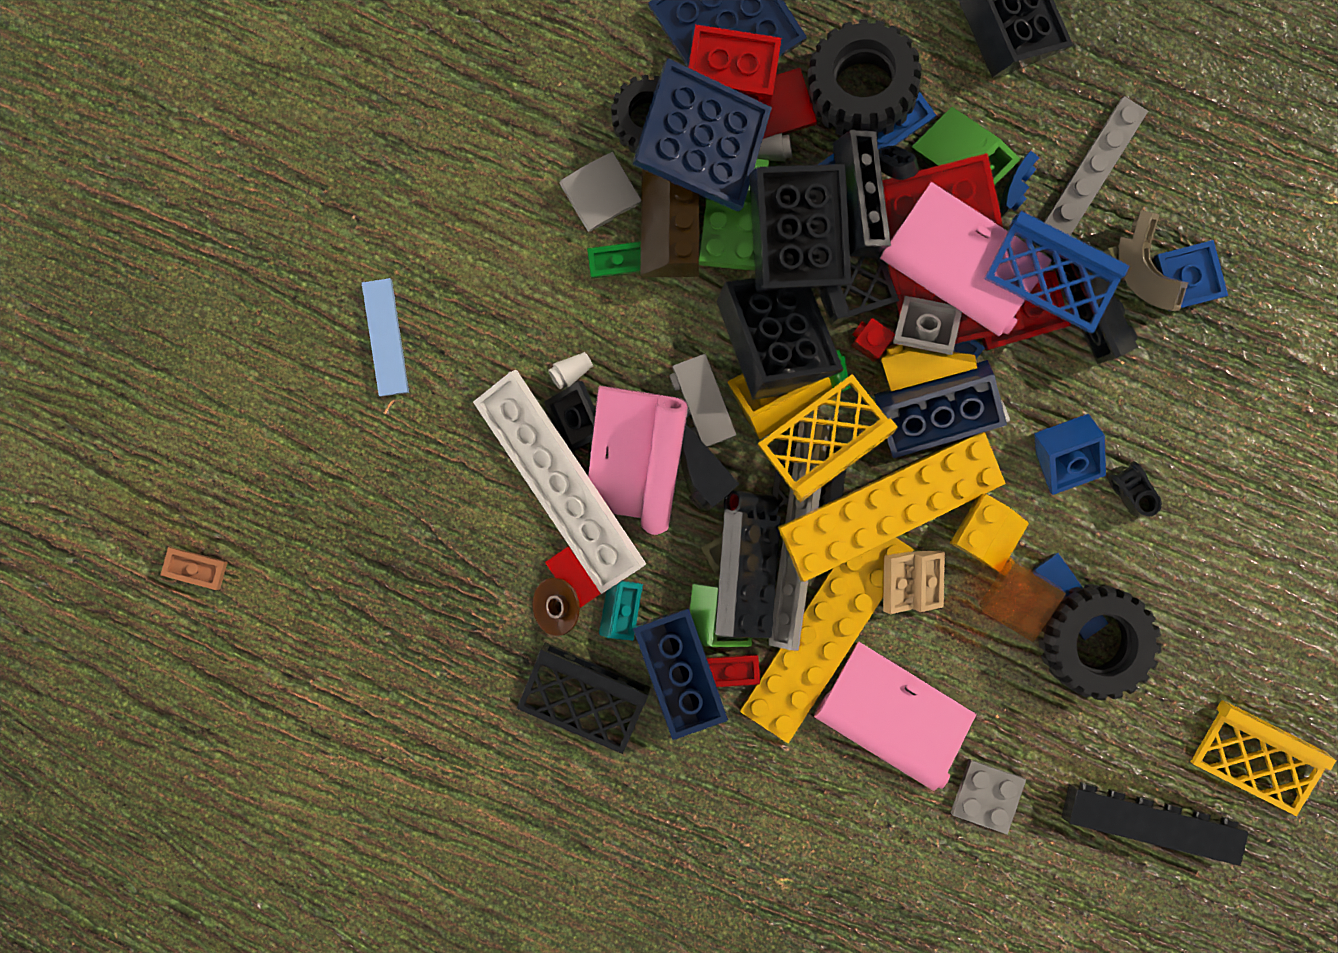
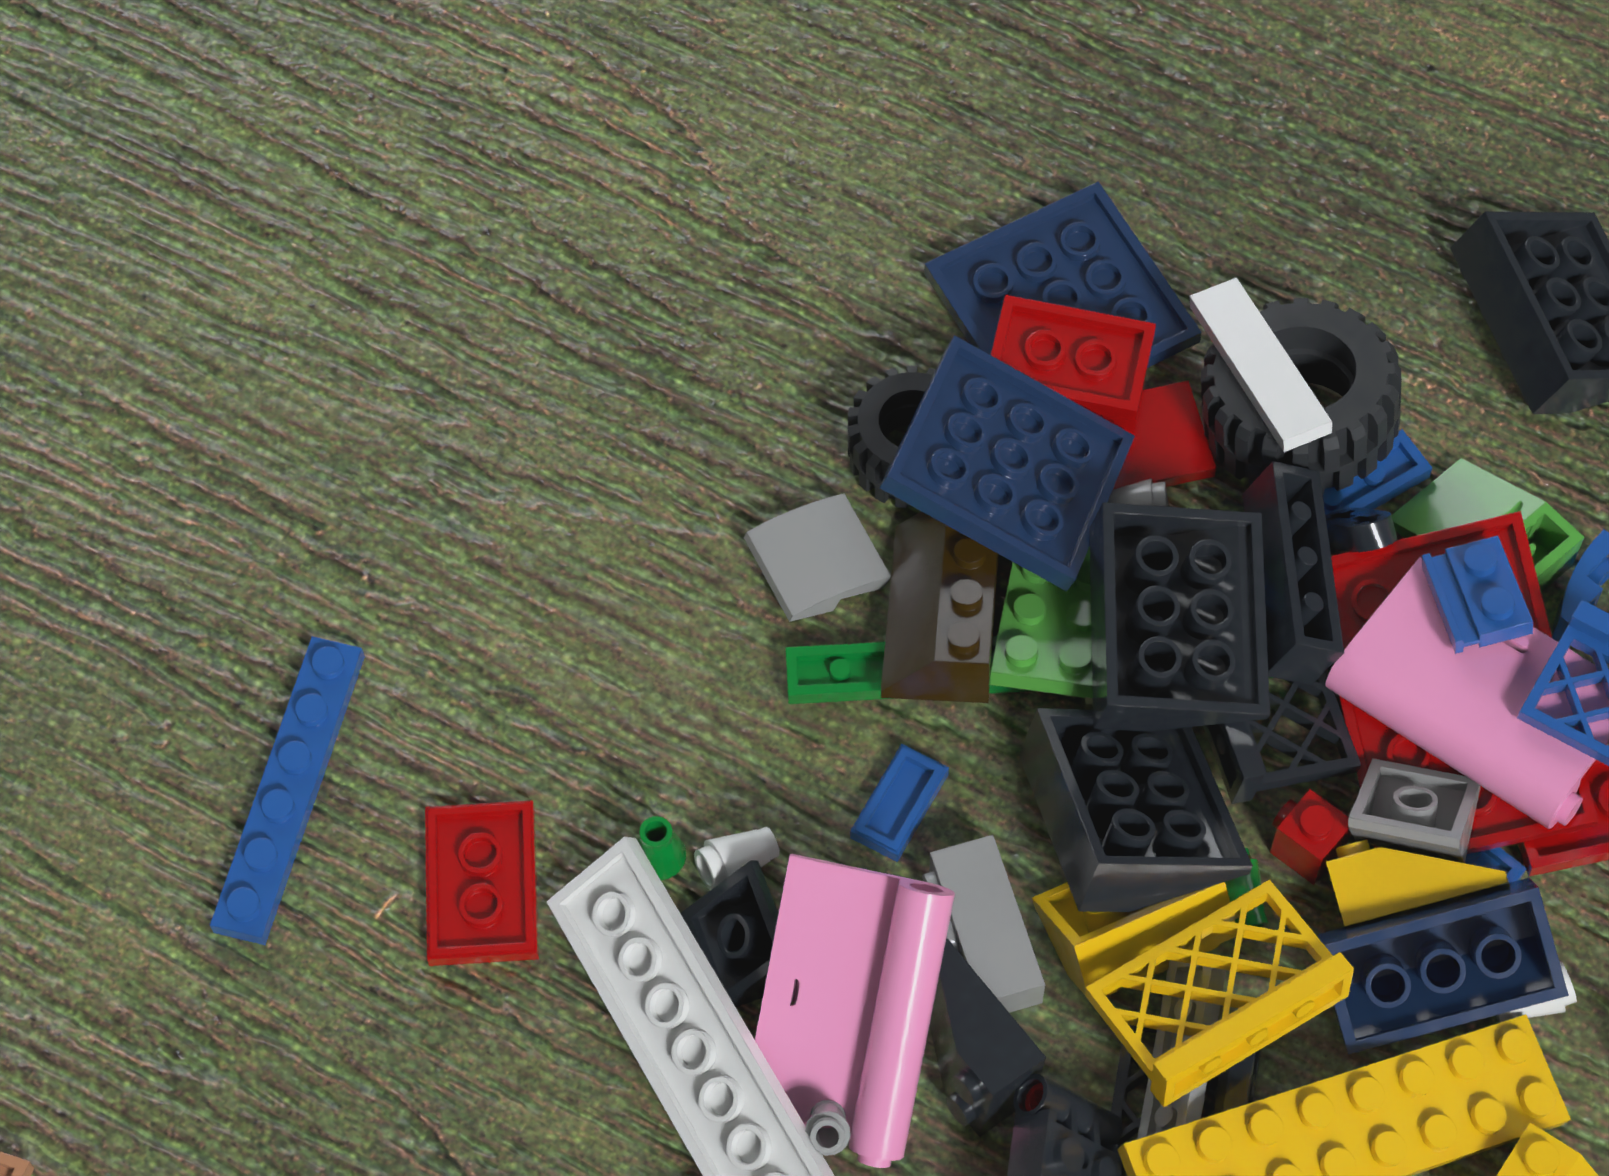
camera: 10 degrees right, 25 degrees down
light blue tile [362,278,409,397] -> none
none -> blue plate [210,636,365,945]
none -> red tile [425,800,539,966]
none -> green cone [637,816,686,880]
none -> light grey pin [805,1100,850,1156]
none -> blue tile [850,744,949,862]
none -> white tile [1190,277,1332,452]
none -> blue plate [1422,536,1533,654]

